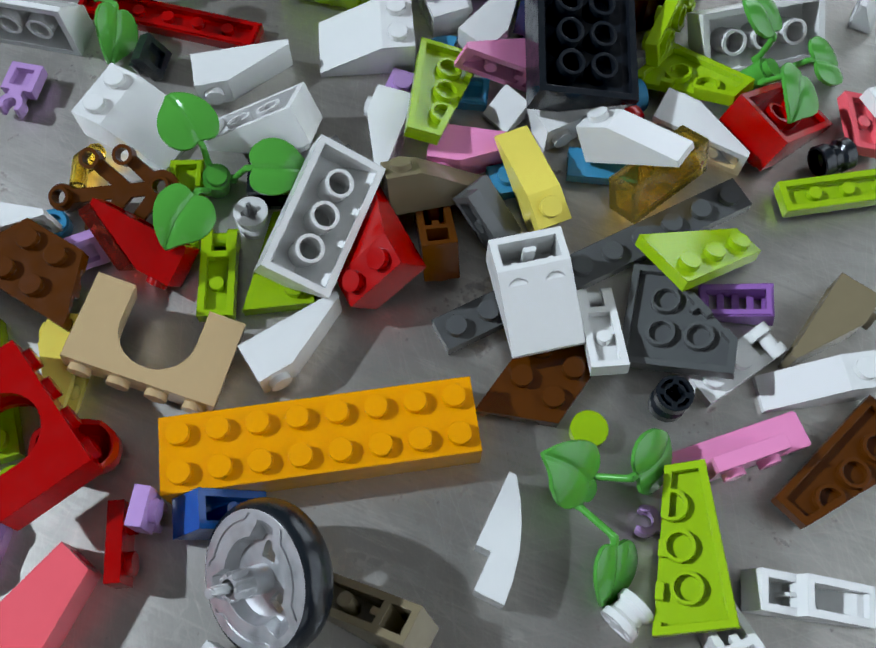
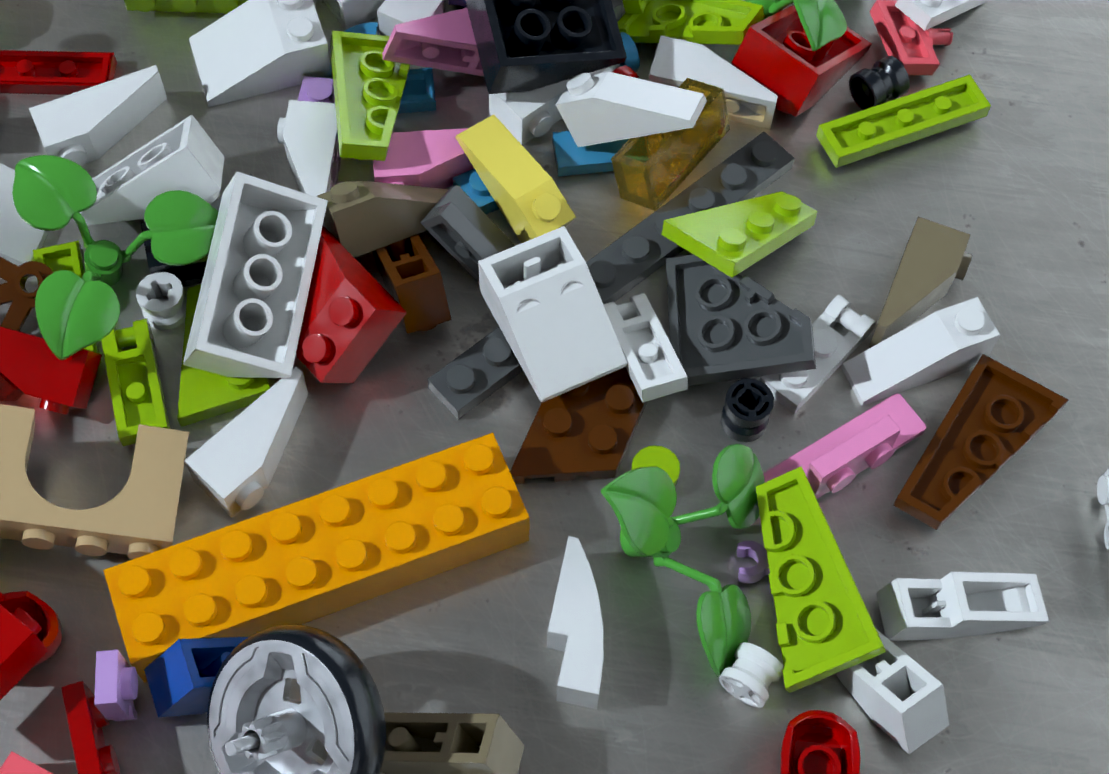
camera: 15 degrees left, 5 degrees down
white slope [482,84,527,132] -> none
medium lavender slope [698,283,775,326] -> none

